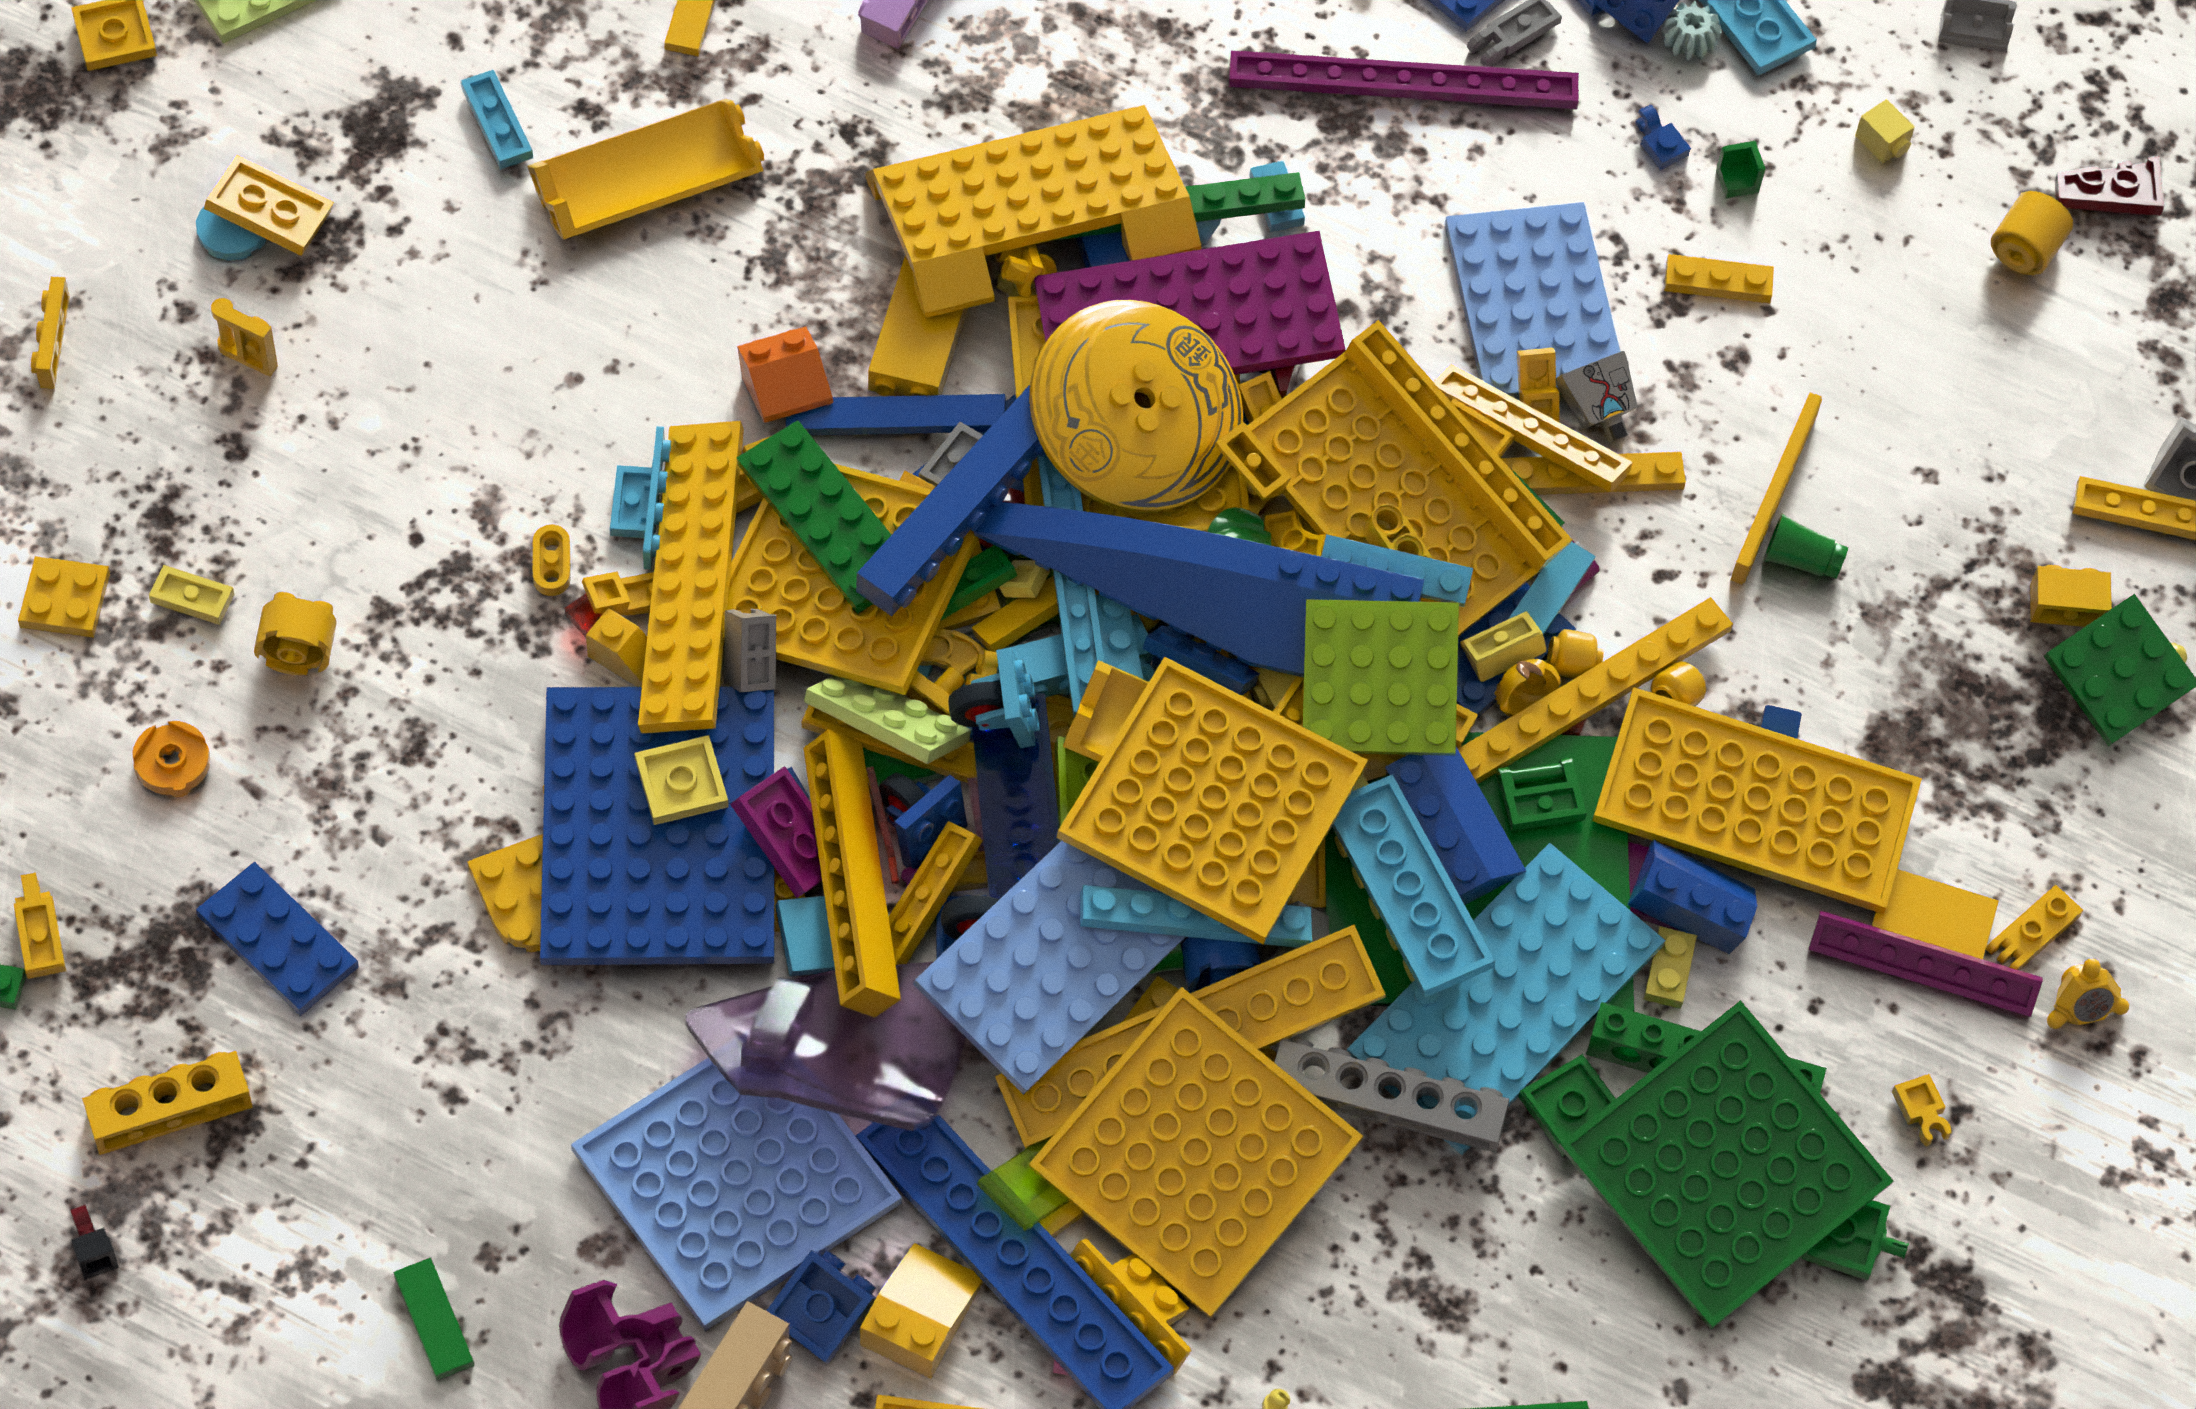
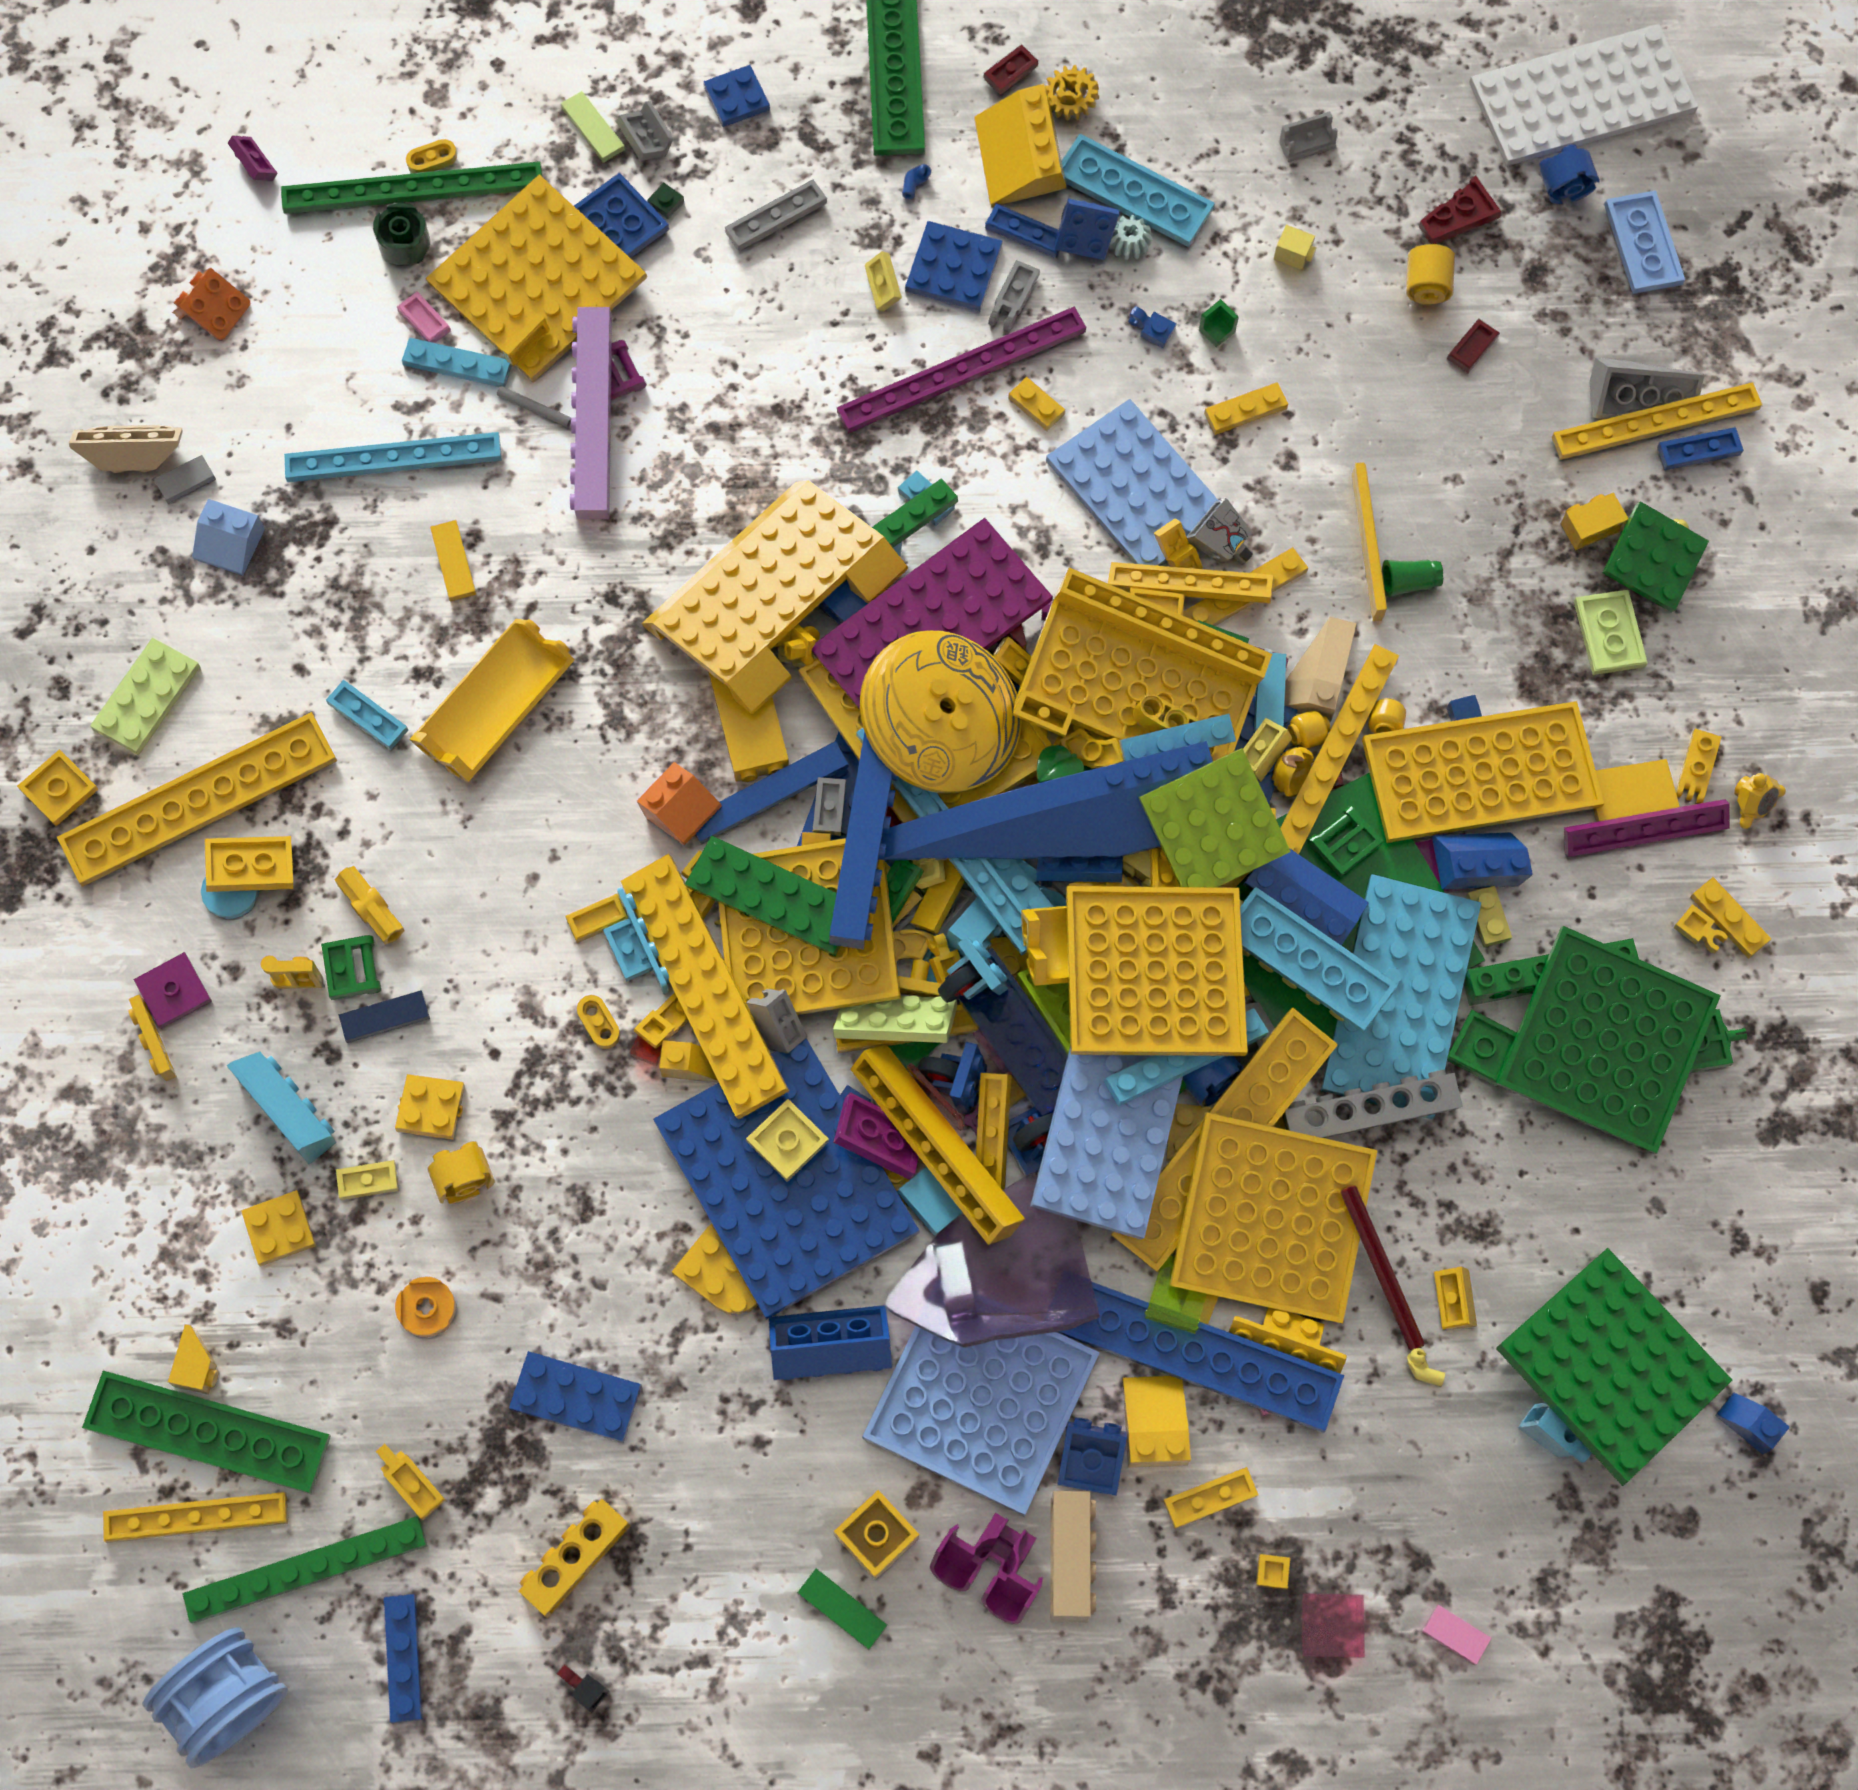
camera: 25 degrees left, 10 degrees up
none -> yellow plate [57,712,337,887]
none -> magenta plate [133,952,212,1029]
none -> medium azure slope [227,1052,336,1165]
none -> green plate [321,935,382,1000]
none -> yellow piece [334,866,405,945]
none -> dark blue tile [338,990,430,1043]
none -> yellow plate [395,1074,465,1140]
none -> yellow tile [565,893,628,943]
none -> blue slope [769,1305,892,1380]
none -> yellow brick [834,1490,920,1580]
none -> yellow plate [1008,377,1065,431]
none -> tan wedge [1284,617,1357,722]
none -> dark red axle [1341,1185,1425,1350]
none -> yellow slope [1434,1266,1477,1330]
none -> dark red tile [1447,318,1500,373]
none -> yellowish green tile [1574,590,1648,675]
none -> yellow plate [1690,877,1772,959]

